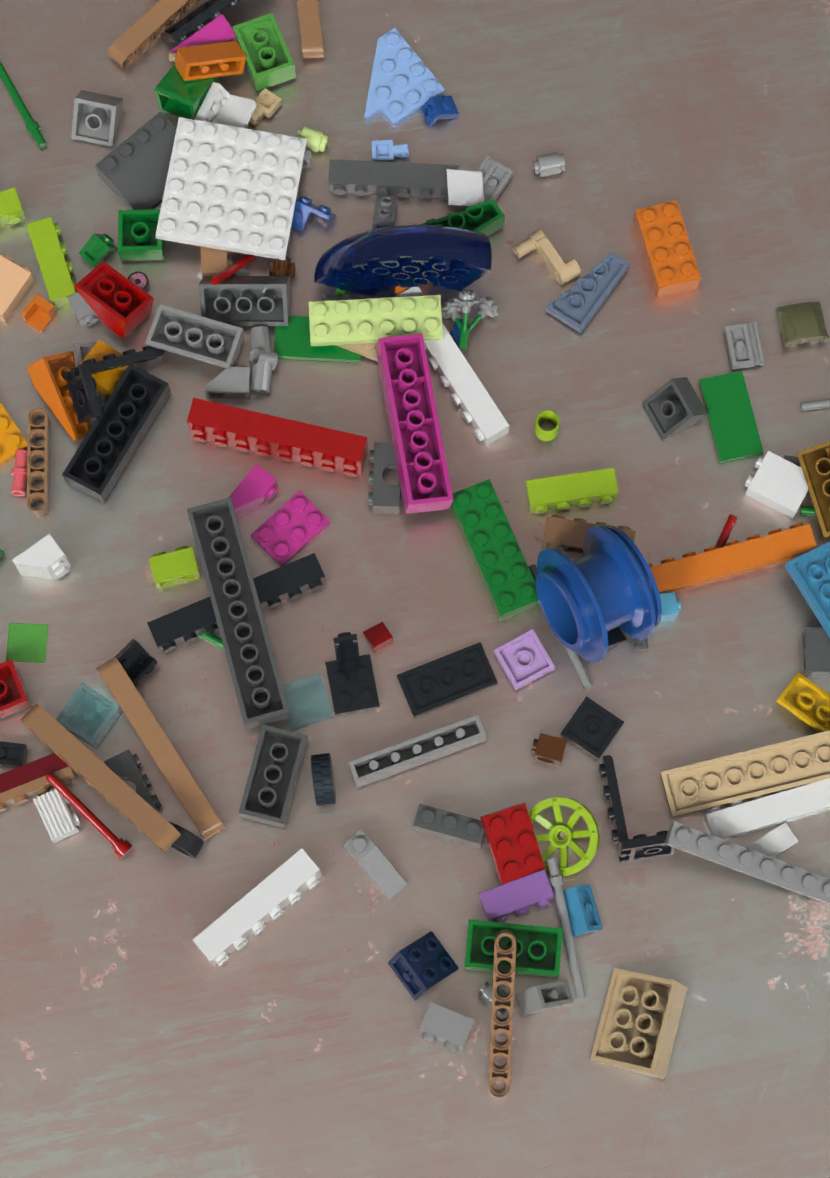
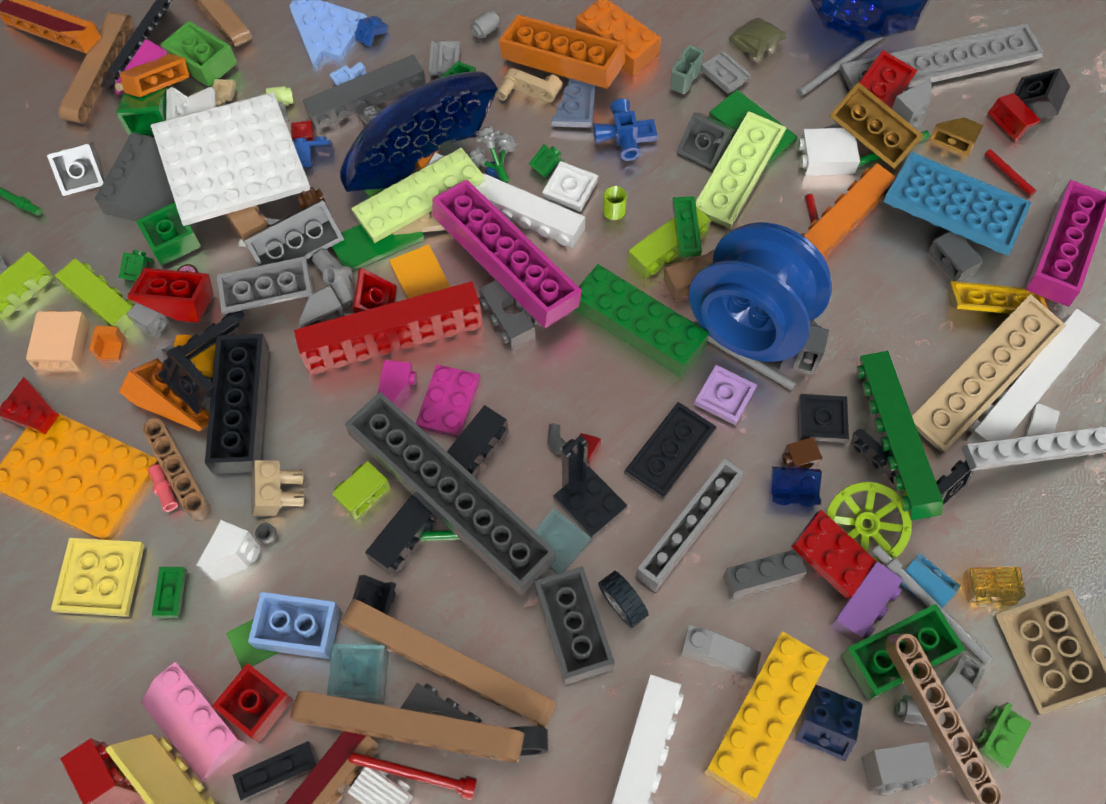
camera: 30 degrees left, 10 degrees down
red bar [211,254,256,285] -> none
white sticker [446,169,484,206] -> none
none -> light blue brick [248,592,341,659]
none -> tan brick [251,460,304,516]
none -> dark grey hinge [255,523,277,544]
none -> red tile [291,120,314,142]
none -> red slope [352,268,397,313]
none -> light orange tile [389,244,451,299]
none -> orange brick [498,15,626,89]
none -> green bracket [528,144,565,178]
none -> white plate [542,161,598,212]
none -> dark grey arm [547,423,566,455]
none -> blue brick [593,99,658,161]
none -> sand green brick [670,45,704,94]
none -> green plate [672,196,702,257]
none -> yellowish green plate [696,111,786,229]
none -> yellow brick [704,631,829,802]
none -> clear blue bracket [769,466,822,507]
none -> dark grey brick [792,325,829,375]
none -> green brick [857,351,943,521]
none -> clear yellow brick [963,567,1026,607]
none -> bright green bracket [977,702,1031,769]

